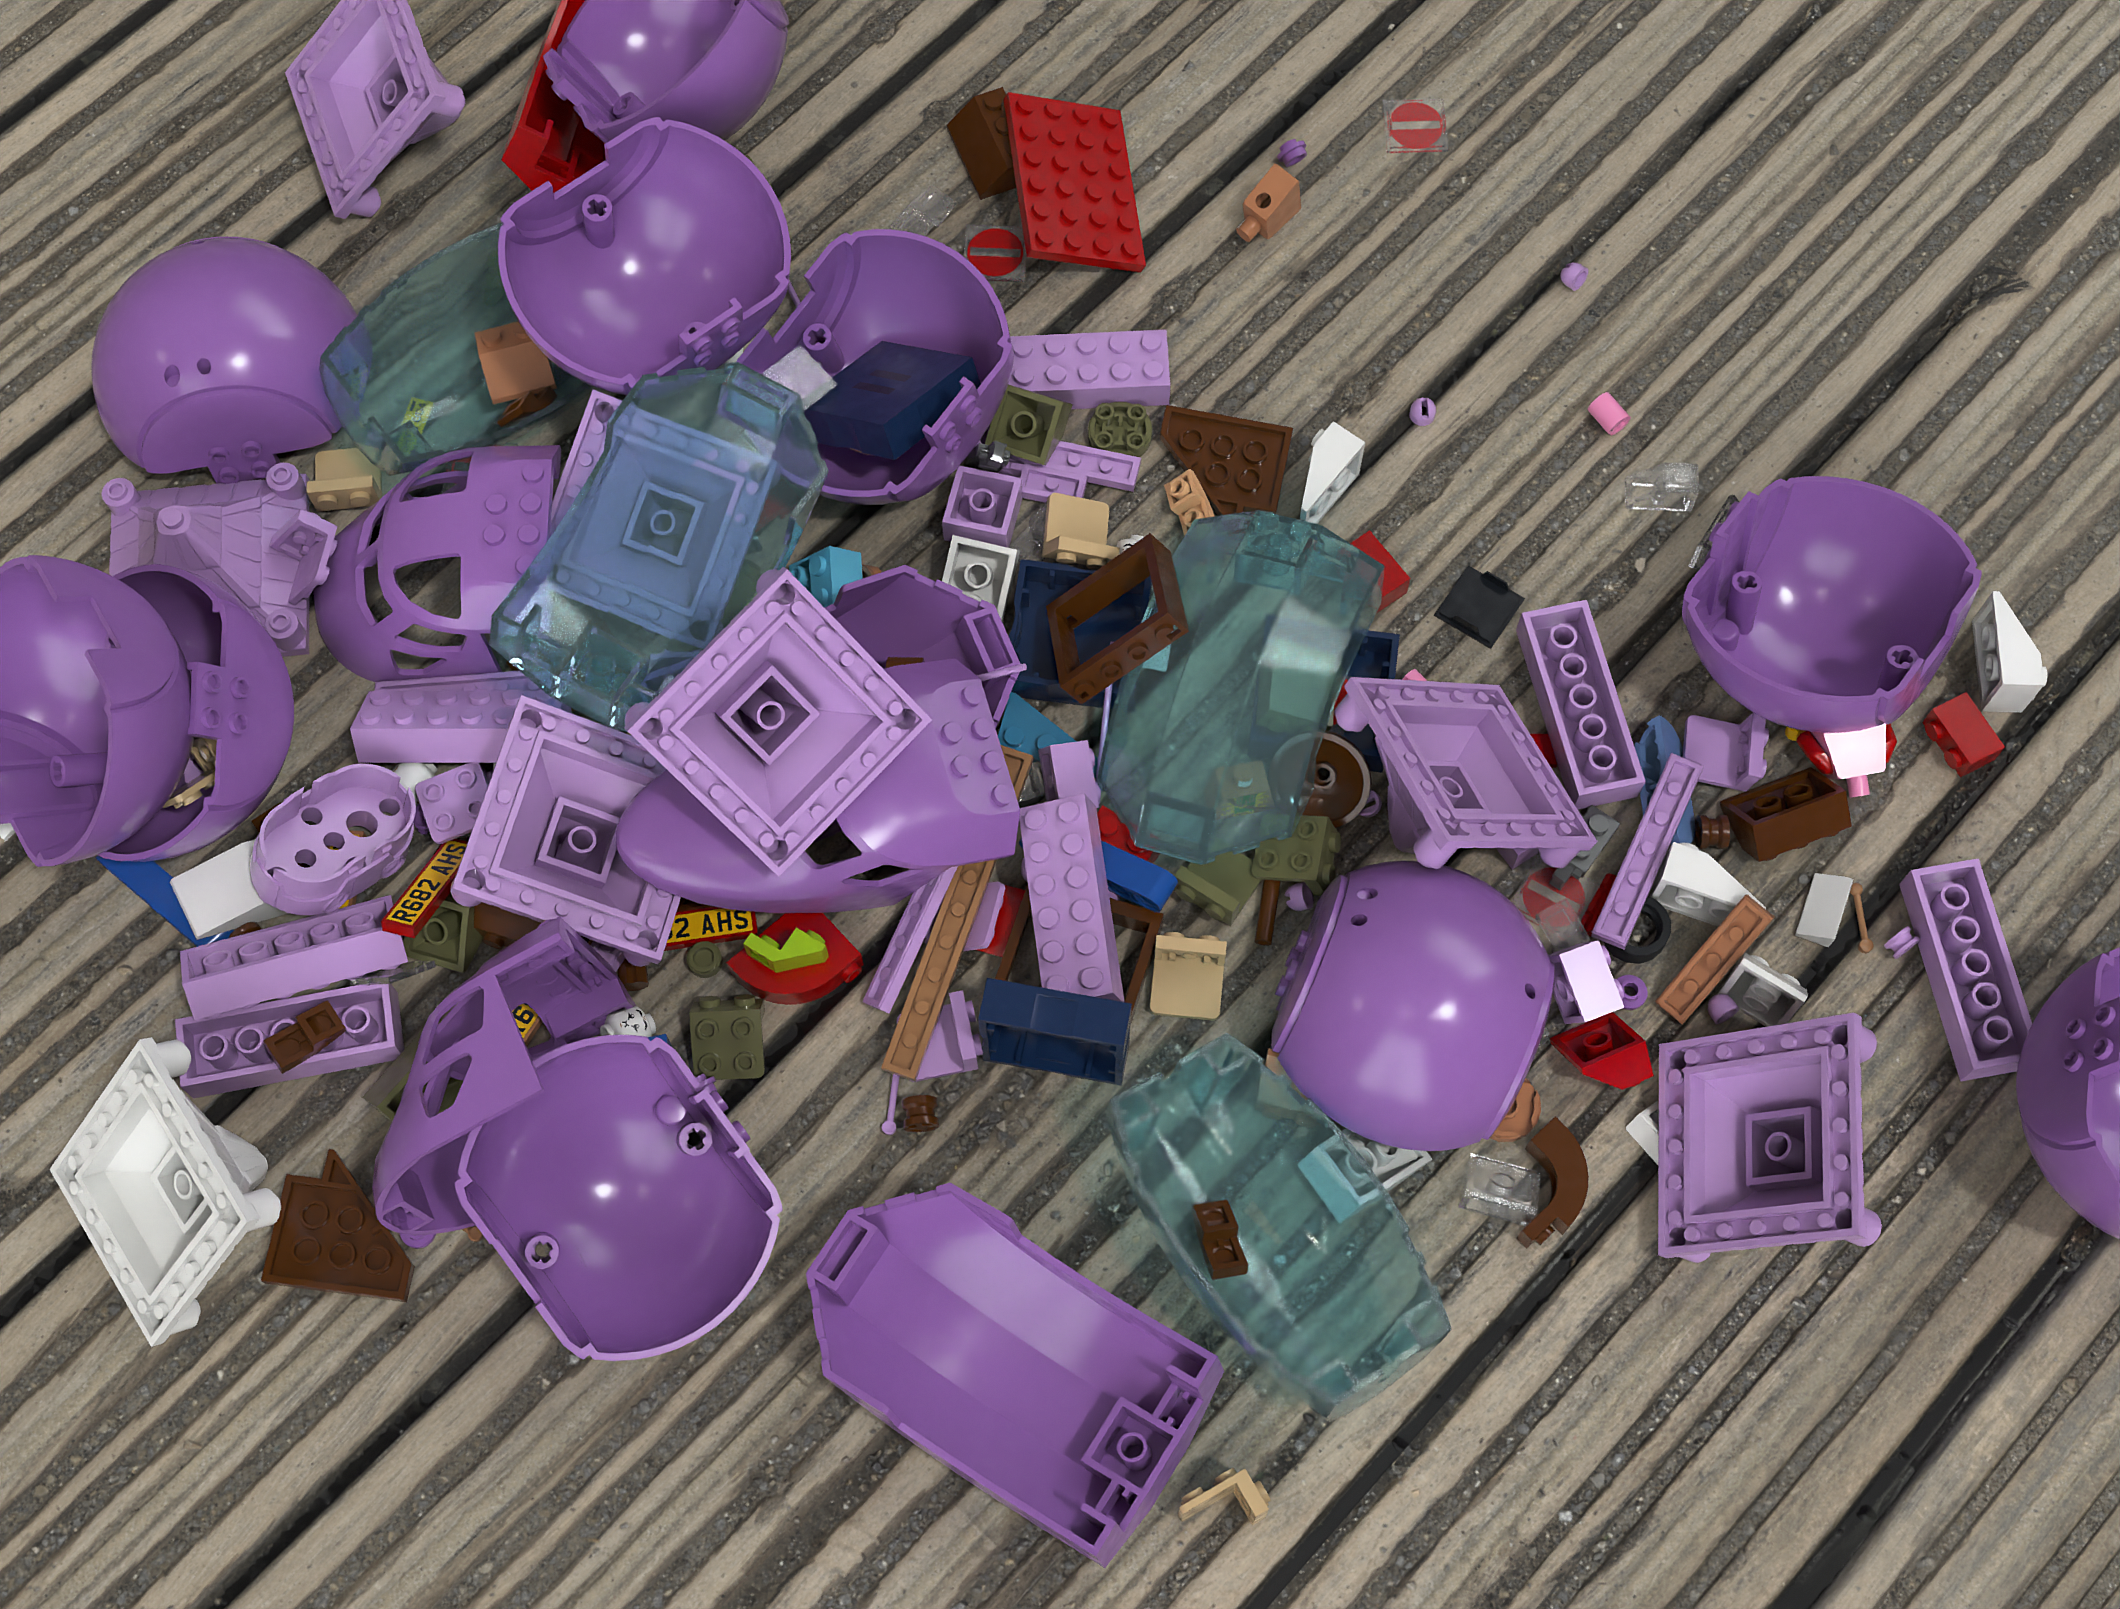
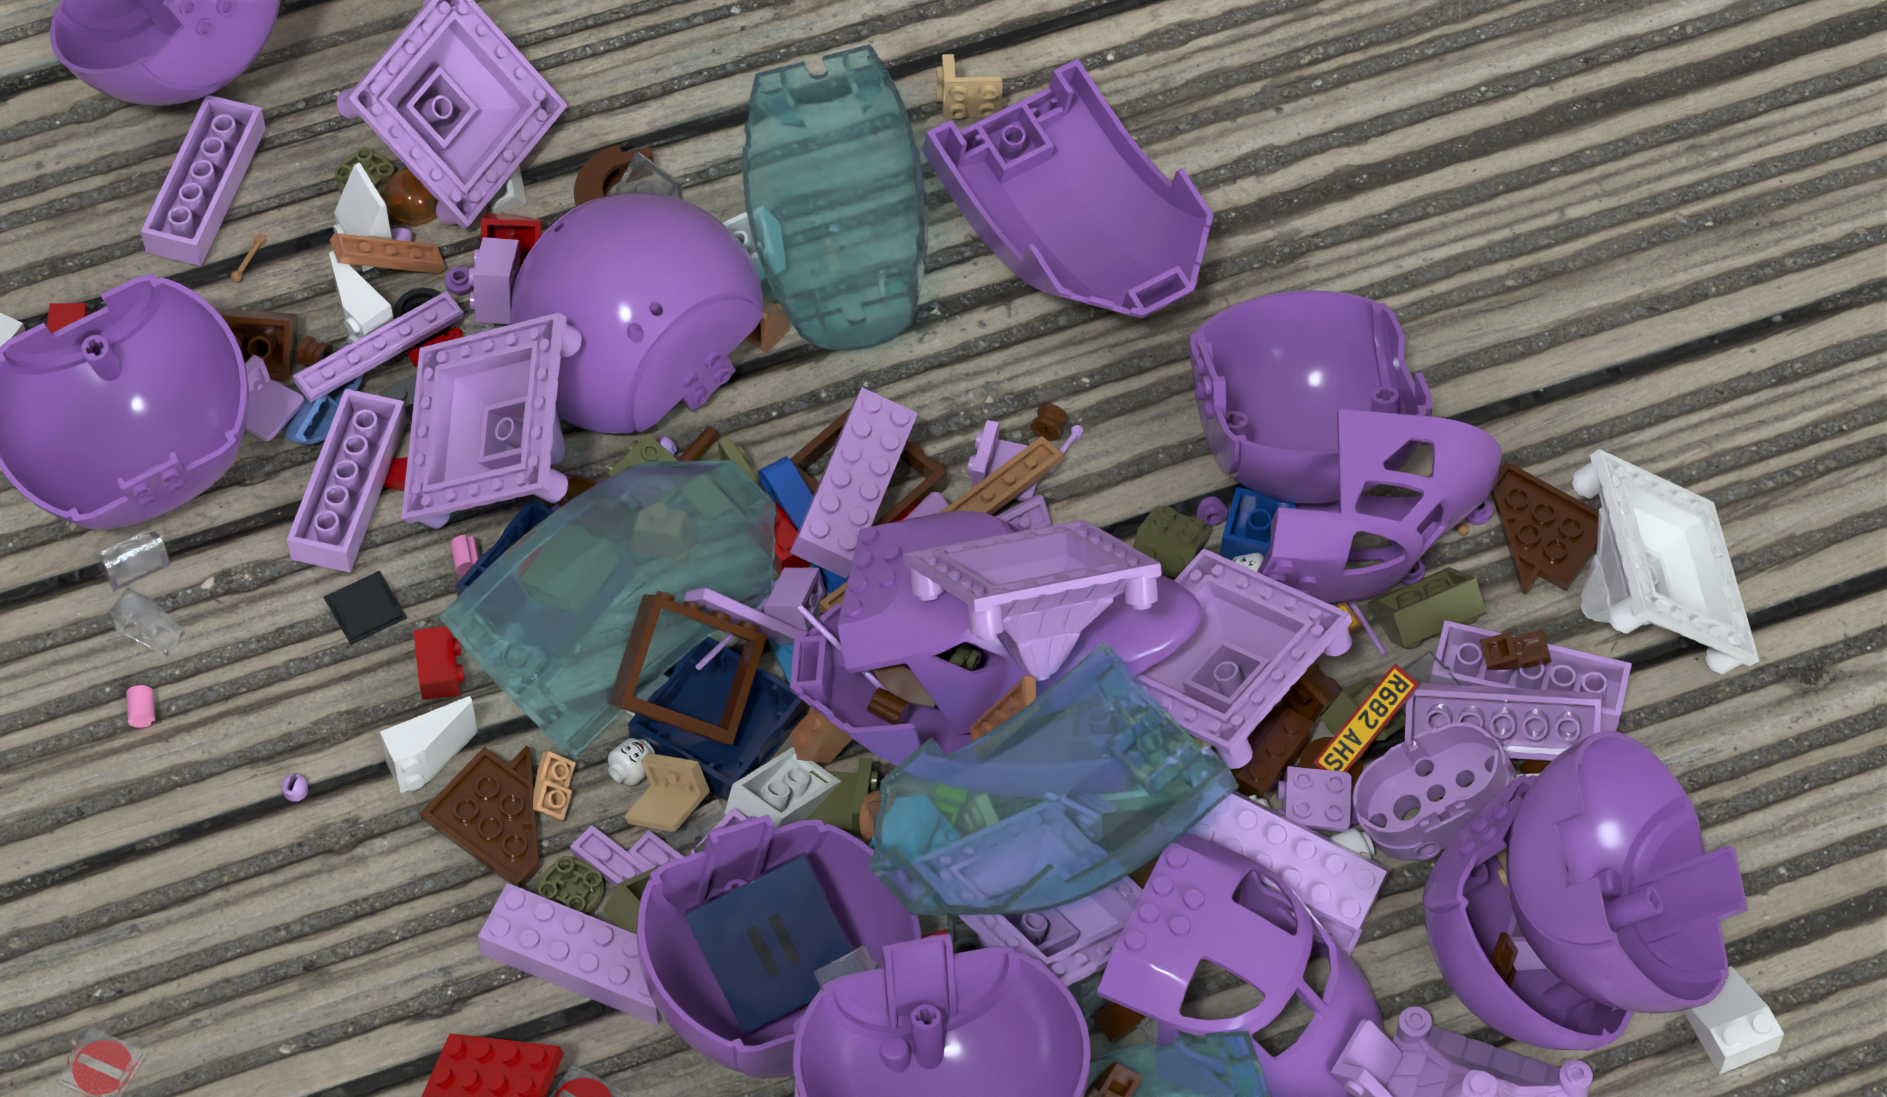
camera: 155 degrees left, 10 degrees down
dark blue tile [978,978,1132,1086] -> none
tan bracket [1150,932,1227,1021] -> none
reddish brown slope [1192,1199,1249,1280] -> none
nougat torso [1236,163,1301,242] -> none
medium lavender plate [1277,139,1307,167] -> none
lavender hinge [1560,262,1588,291] -> none
white slope [1795,873,1853,947] -> none
lavender bush [1884,926,1921,959] -> none
none -> lavender tile [684,588,802,646]

